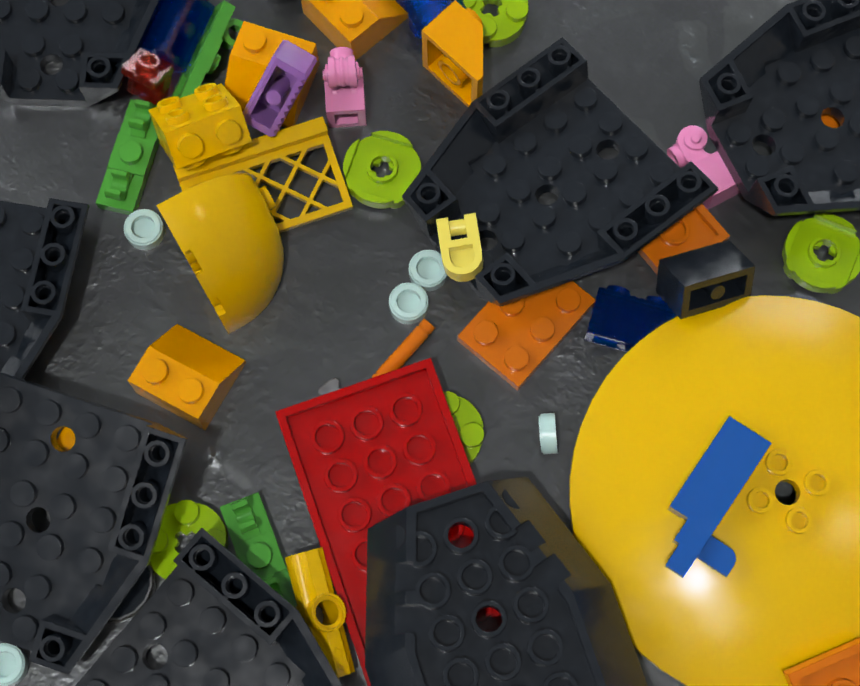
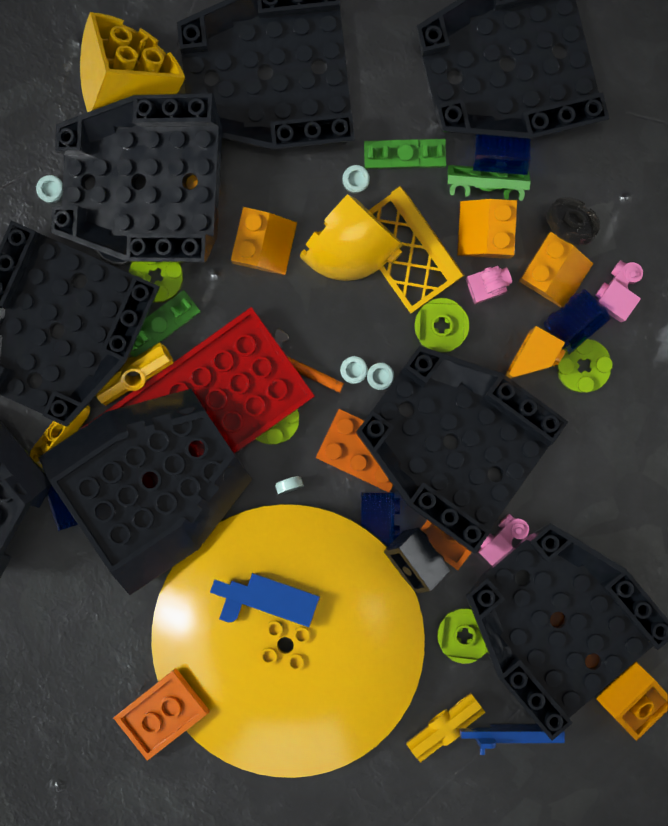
camera: 75 degrees right, 15 degrees up
clear red bracket [121,48,174,105] -> none
yellow brick [148,83,252,169] -> none
medium lavender brick [243,40,317,137] -> none
light yellow plate [436,213,484,282] -> none

